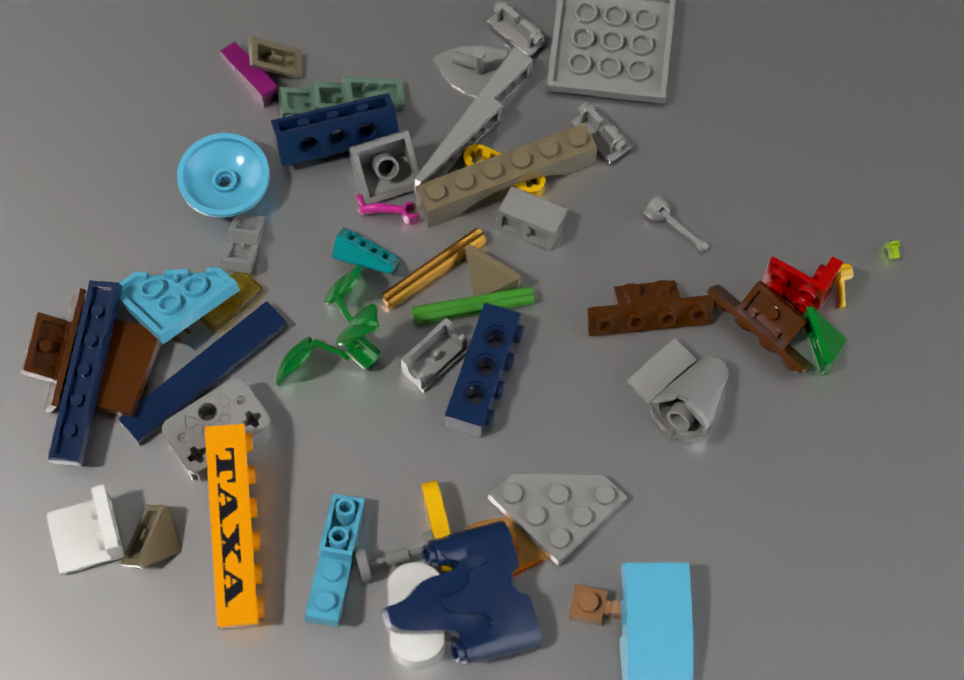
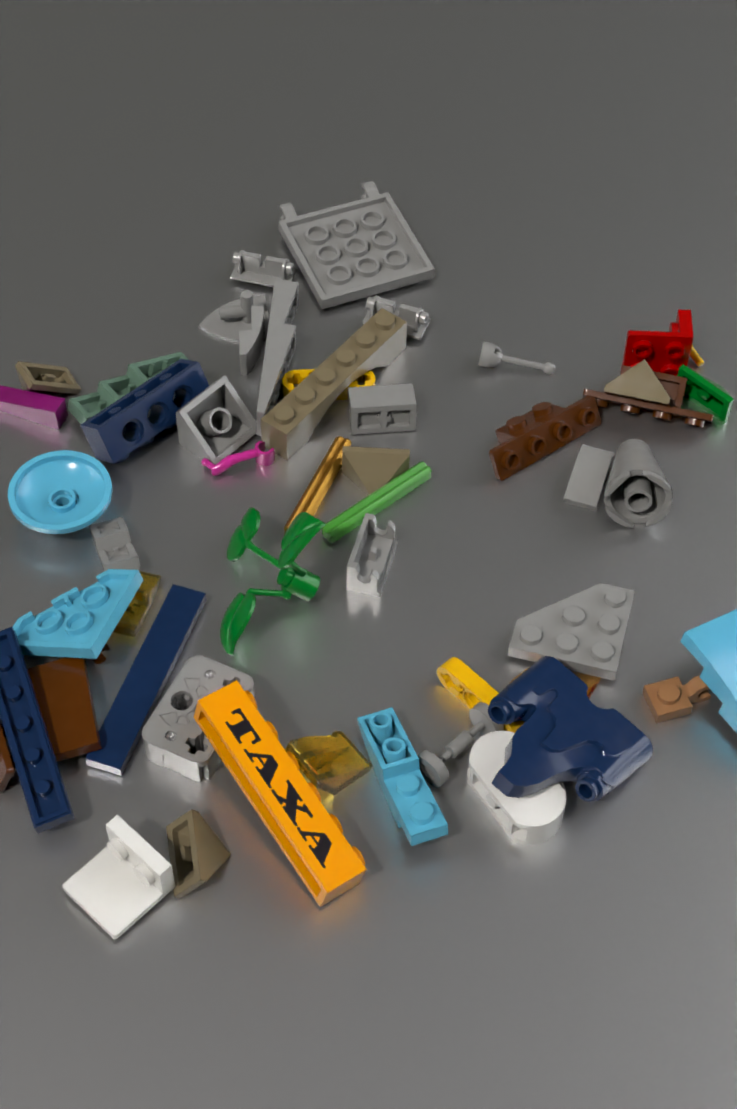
camera: 30 degrees left, 15 degrees down
teal slope [332,227,400,274] -> none
dark blue brick [444,302,524,437] -> none
lime piece [884,240,900,260] -> none
none -> light grey slope [239,305,265,375]
none -> clear yellow slope [285,731,373,795]
none -> dark tan slope [604,359,670,406]

